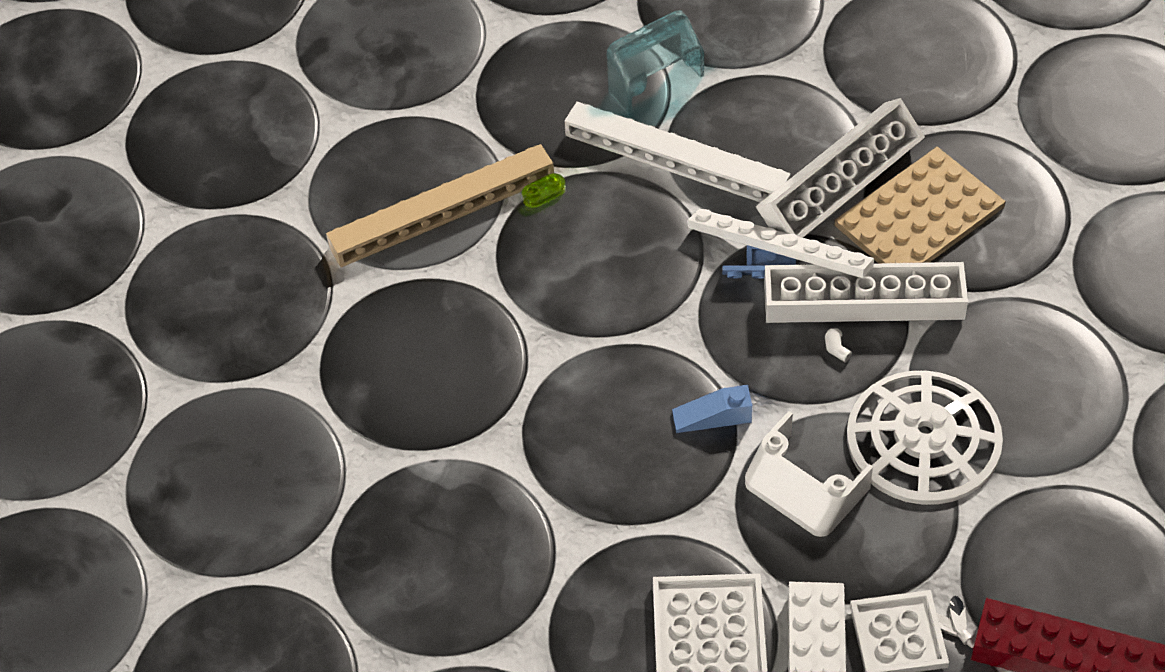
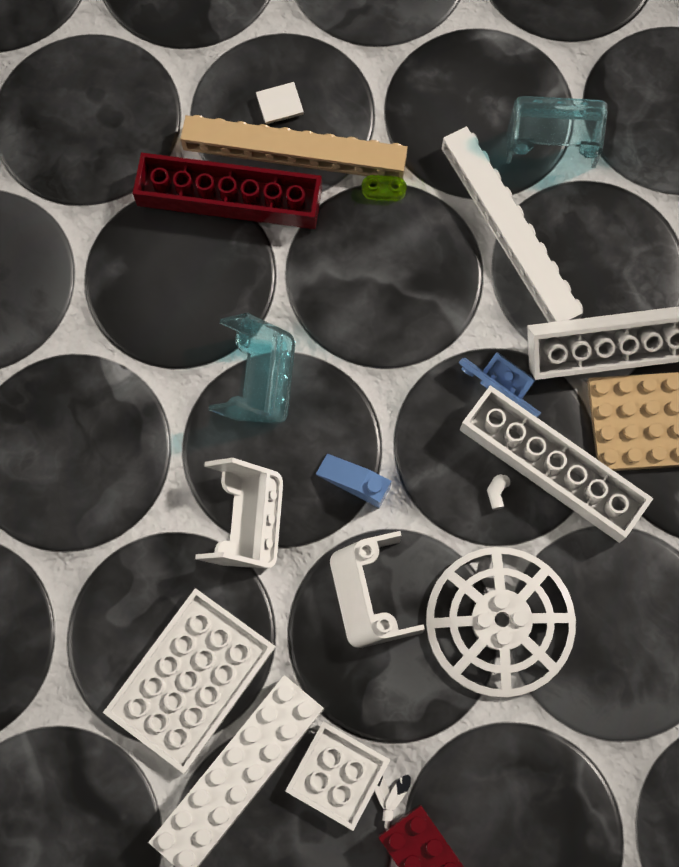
camera: 35 degrees right, 20 degrees up
white plate [688,209,874,278] -> none
none -> dark red brick [132,152,322,229]
none -> white windscreen [195,458,283,568]
none -> clear light blue windscreen [209,313,295,423]
none -> white piece [256,82,304,124]

